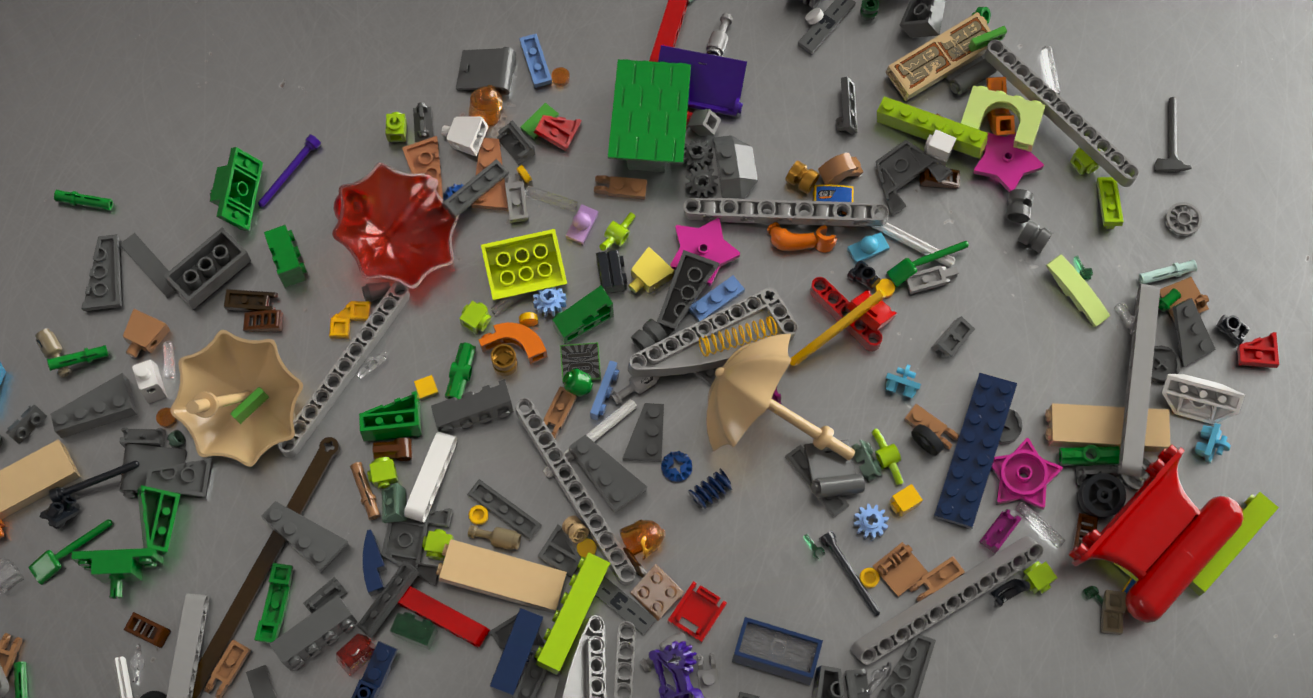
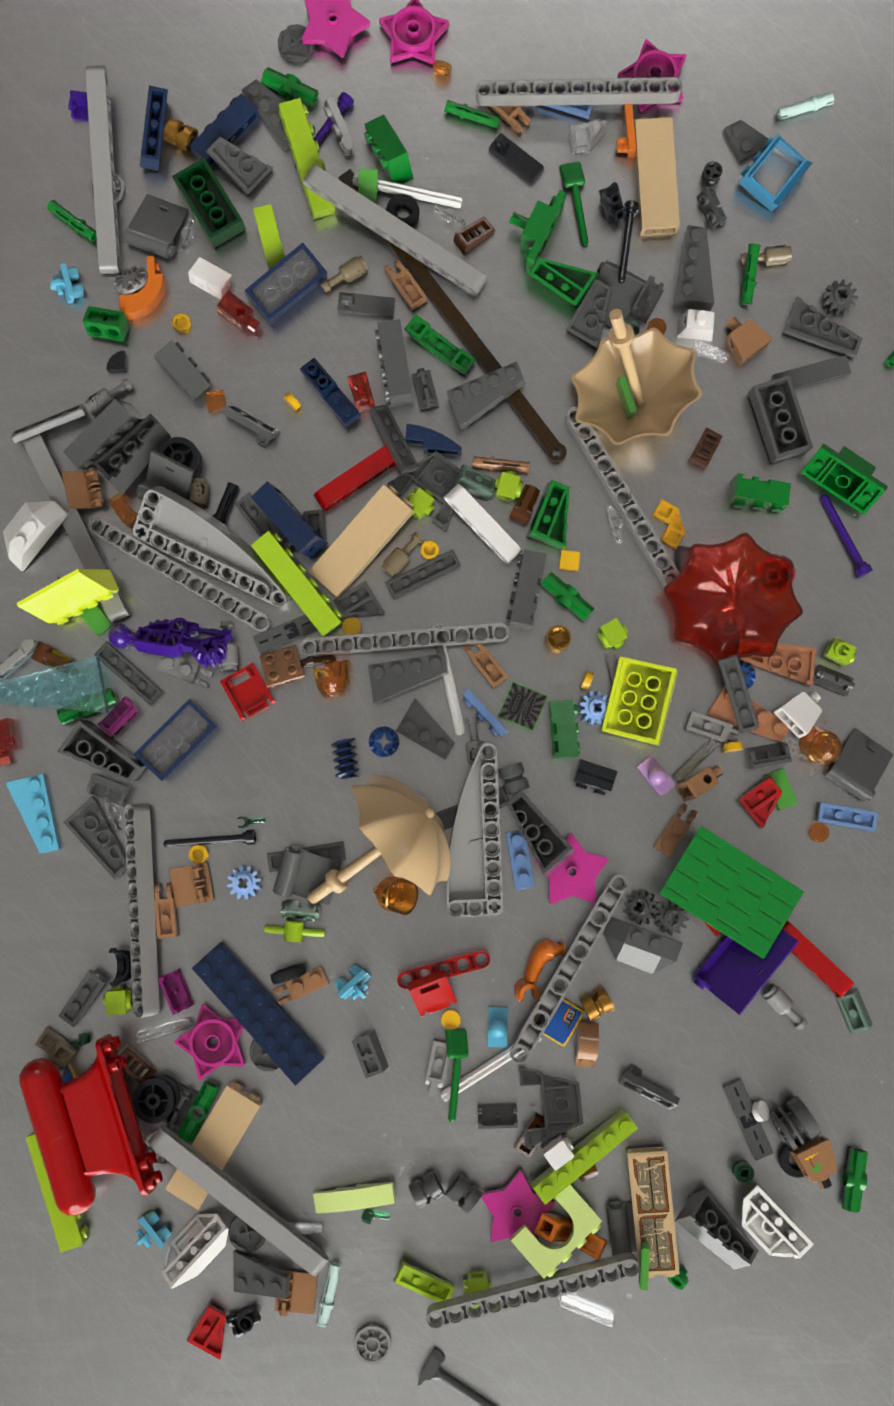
camera: 120 degrees right, 15 degrees up
dark brown hinge [224,289,278,311] -> none
clear green brick [390,612,438,650] -> none
orange arch [478,322,548,364] -> none
tan wheel [562,516,589,543] -> none
green head [563,368,593,397] -> none
lime piece [599,212,636,251] -> none
light yellow torso [628,247,674,294] -> none
light grey brick [688,109,721,136] -> none
yellow piece [699,316,777,357] -> none
yellow tile [790,290,886,366] -> none
black plate [847,260,880,289] -> none
yellow brick [890,484,923,517] -> none
green pin [1158,288,1182,312] -> none
none -> dark grey hinge [58,969,107,1027]
none -> clear orange helmet [373,876,418,915]
none -> dark grey hinge [478,1103,518,1129]
none -> black hinge [489,133,544,183]
none -> medium nougat torso [675,765,723,802]
none -> dark grey gear [823,279,858,315]

